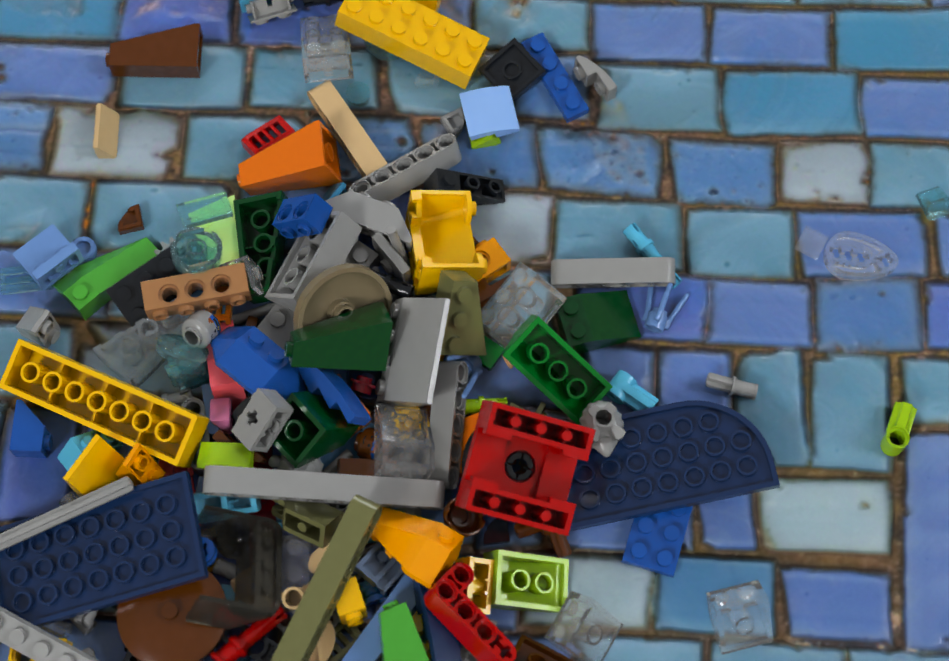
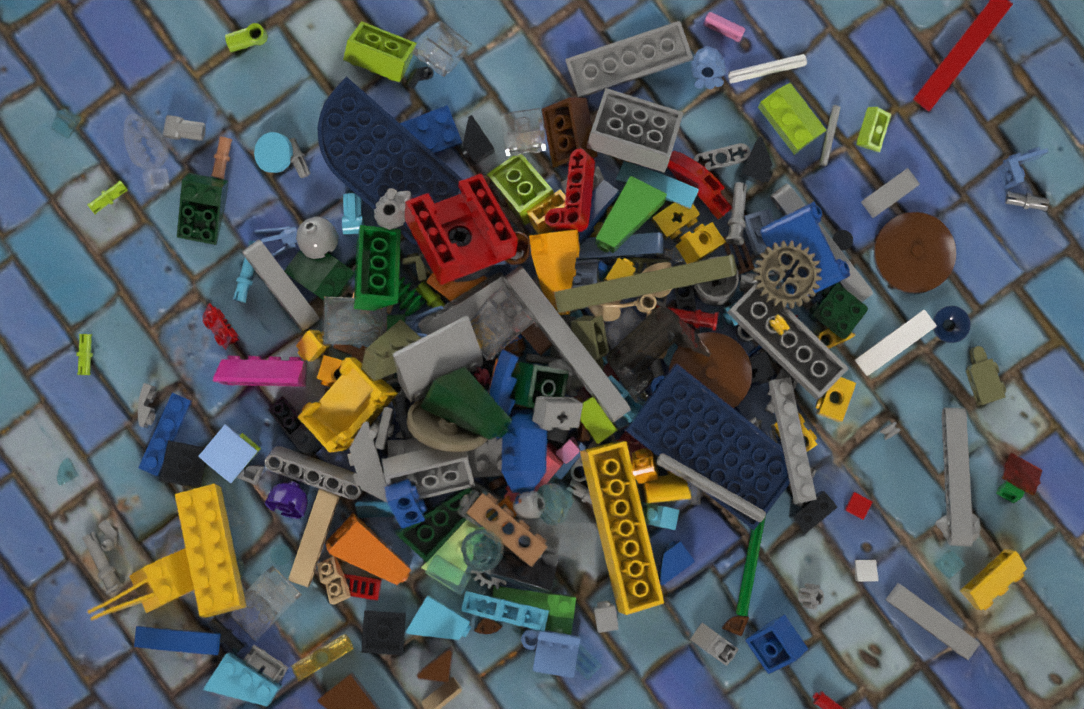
camera: 130 degrees left, 15 degrees up
none -> lime pin [76,334,93,375]
none -> lime pin [87,180,128,215]
none -> light grey piece [163,115,206,141]
none -> dark green slope [177,173,228,245]
none -> red hinge [202,303,239,350]
none -> nougat pin [211,136,232,179]
none -> dark pink slope [213,356,307,387]
none -> medium azure tile [254,132,293,173]
none -> dark purple cylinder [265,481,308,519]
none -> clear yellow piece [291,633,354,681]
none -> light grey cylinder [296,217,339,259]
none -> yellow slope [296,330,332,362]
none -> tan slope [317,556,351,605]
none -> lime slope [343,21,417,82]
none -> black plate [361,610,406,655]
none -> green piece [395,271,426,317]
none -> black arm [405,67,434,90]
none -> medium azure slope [406,595,471,640]
none -> reddish brown slope [416,645,454,683]
none -> medium azure slope [461,591,549,631]
none -> black slope [462,115,495,165]

